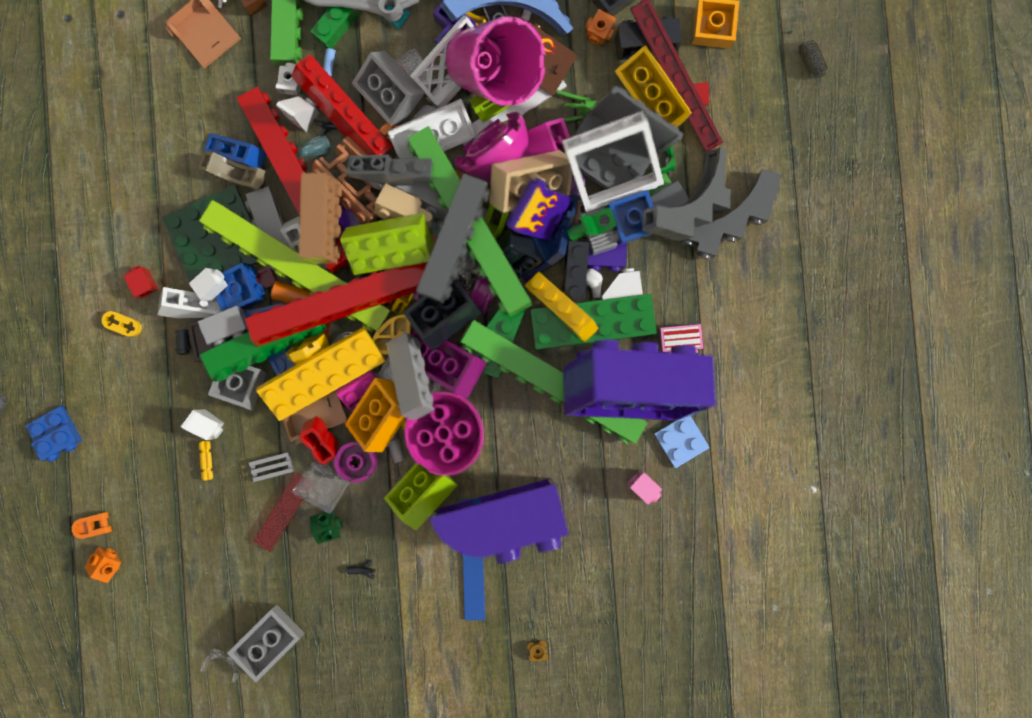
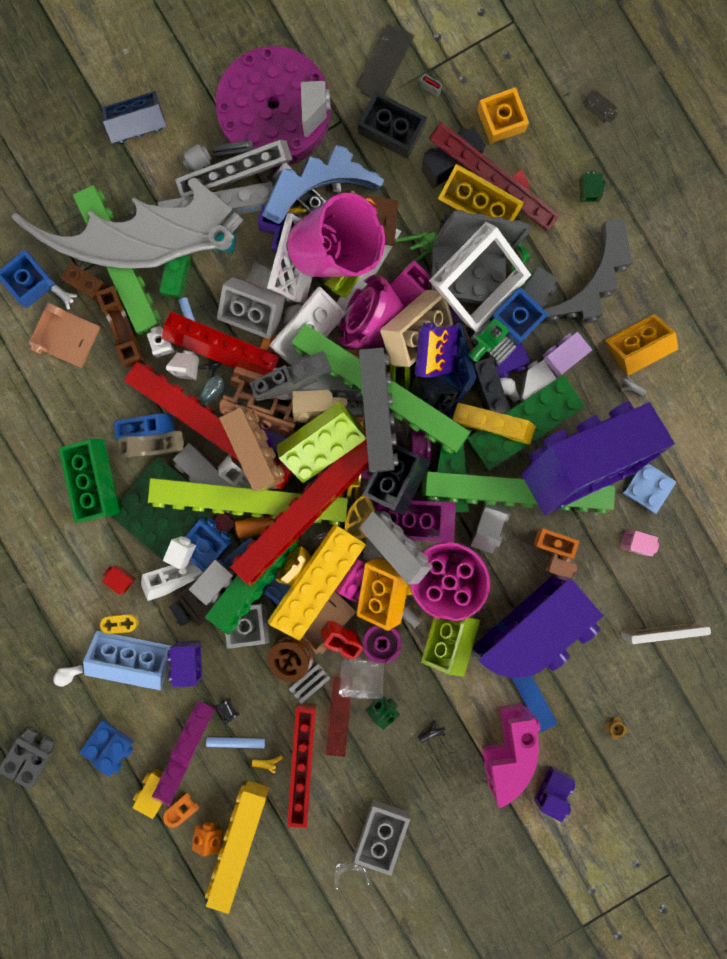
camera: 30 degrees left, 0 degrees up
white slope [181,409,224,440] -> none
yellow axle [199,441,213,481] -> none
orange brick [585,9,616,46] -> none
dark grey arch [642,147,731,241] -> none
brick [658,324,703,353] -> none
none -> white animal [53,665,83,687]
none -> green brick [58,439,120,524]
none -> light blue slope [83,631,171,690]
none -> reddish brown arch [95,286,145,368]
none -> yellow brick [133,768,164,819]
none -> magenta bracket [152,701,215,806]
none -> dark purple brick [167,641,202,687]
none -> yellow brick [205,780,270,914]
none -> light blue piece [206,737,265,749]
none -> black bush [215,697,240,724]
none -> yellow bar [252,755,283,773]
none -> reddish brown wheel [268,635,314,682]
none -> red brick [287,703,317,828]
none -> light grey brick [471,502,511,554]
none -> dark pink slope [482,702,540,808]
none -> orange brick [533,528,580,559]
none -> dark purple brick [534,766,575,822]
none -> lavender brick [542,332,592,378]
none -> nougat brick [545,553,578,578]
none -> dark green brick [579,171,606,202]
none -> light orange slope [605,314,678,376]
none -> light grey bar [621,375,647,396]
none -> white tile [621,623,711,644]

